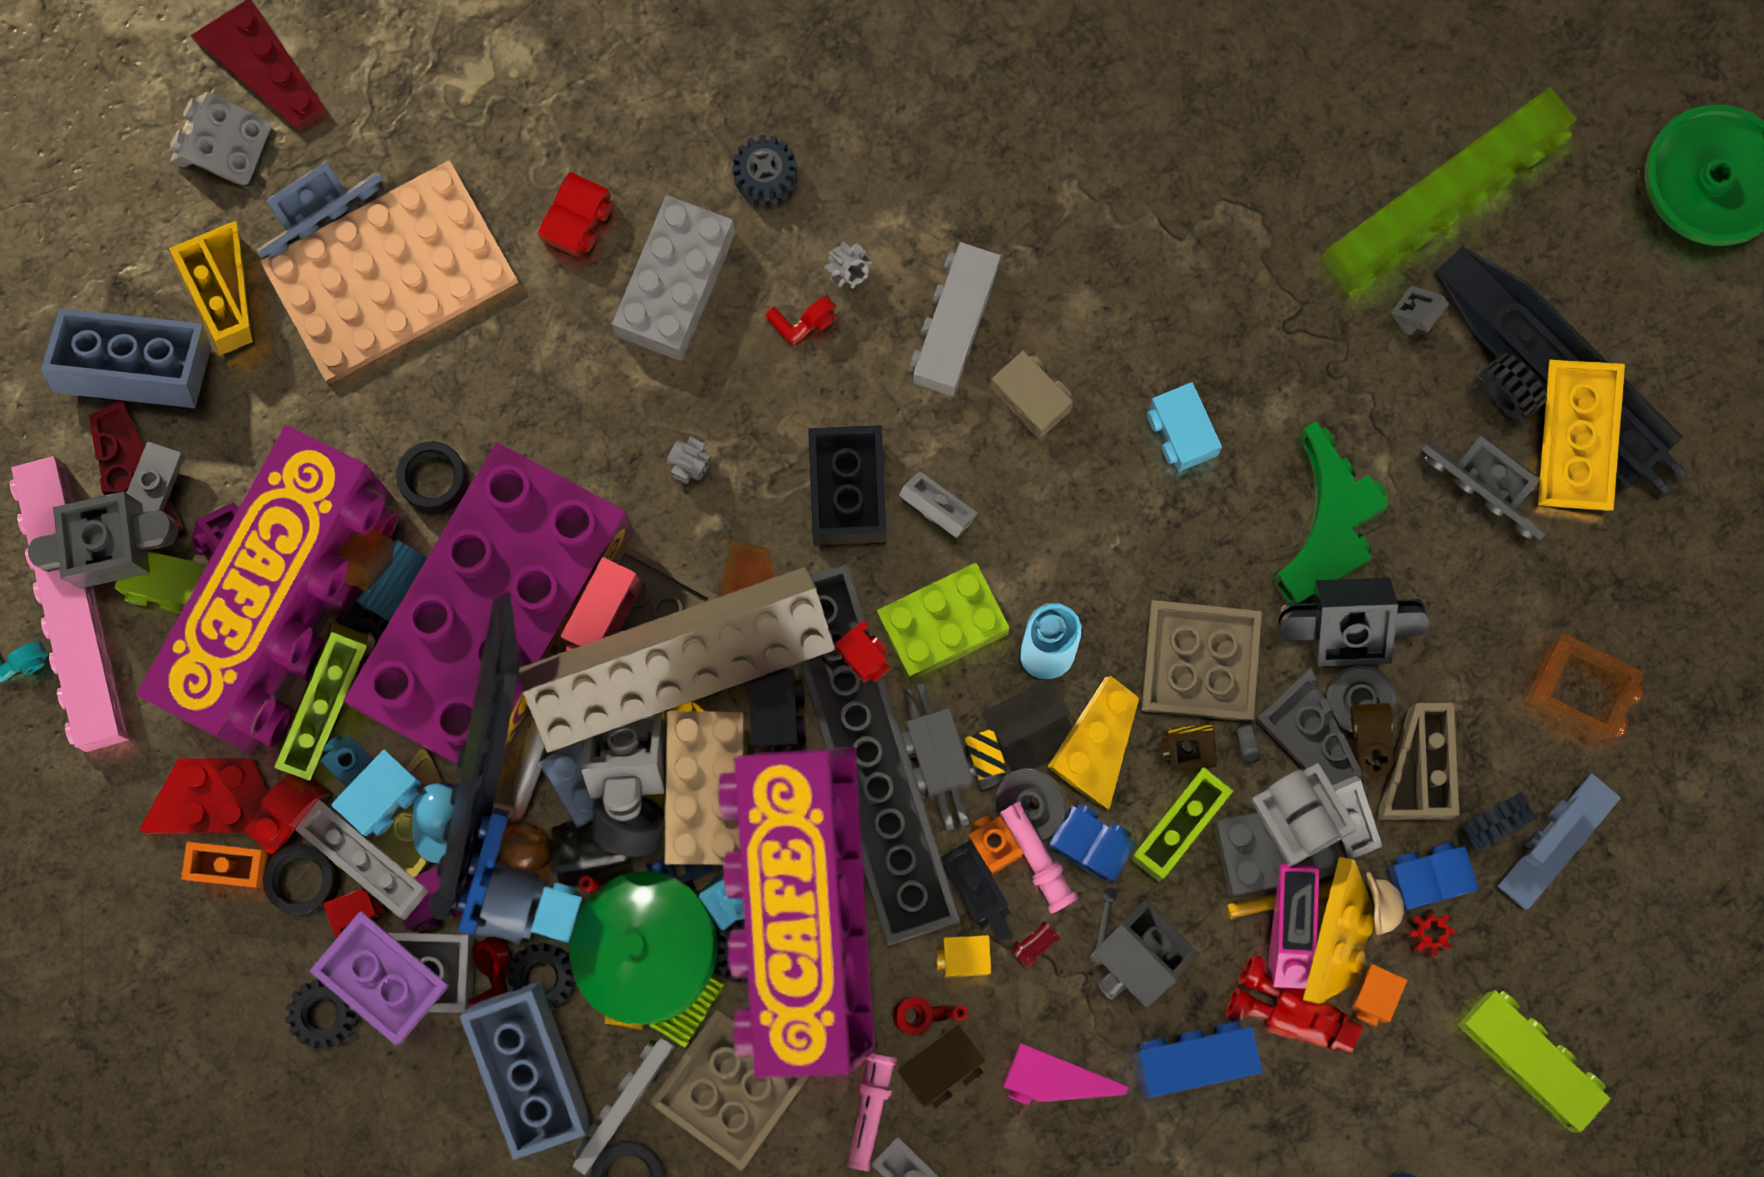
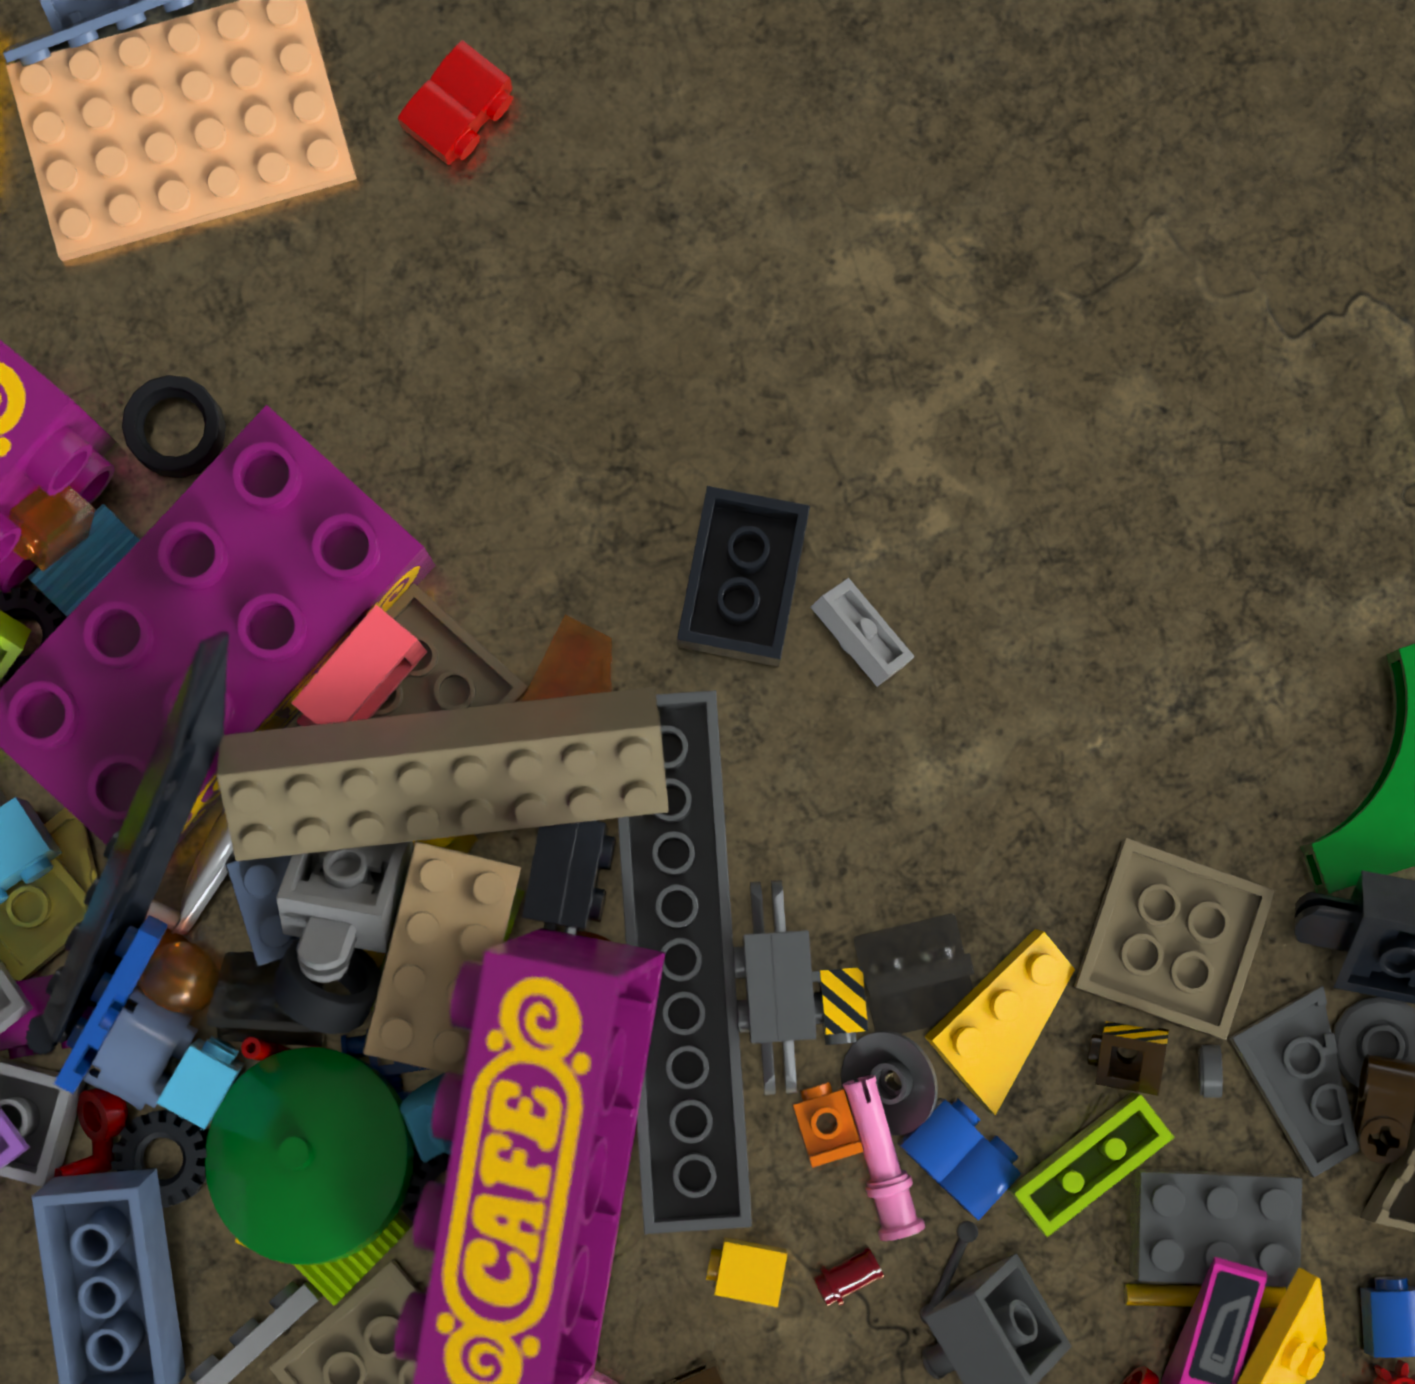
camera: 10 degrees right, 5 degrees up
medium azure cap [412,782,454,863] -> none
light grey brick [612,195,736,362] -> none
light grey gear [666,436,711,484] -> none
black wheel [732,135,798,206] -> none
red plate [765,295,837,345] -> none
light grey gear [824,242,872,288] -> none
red brick [834,620,892,684] -> none
lime brick [876,562,1009,683] -> none
red plate [893,997,968,1035] -> none
light grey brick [909,242,1001,397] -> none
black hinge [940,840,1013,944] -> none
dark tan brick [990,350,1073,440] -> none
medium azure cap [1020,602,1082,679] -> none
medium azure brick [1147,382,1222,472] -> none
light grey plate [1251,763,1358,867] -> none
light grey plate [1332,776,1383,859] -> none
tan cap [1366,872,1404,935] -> none

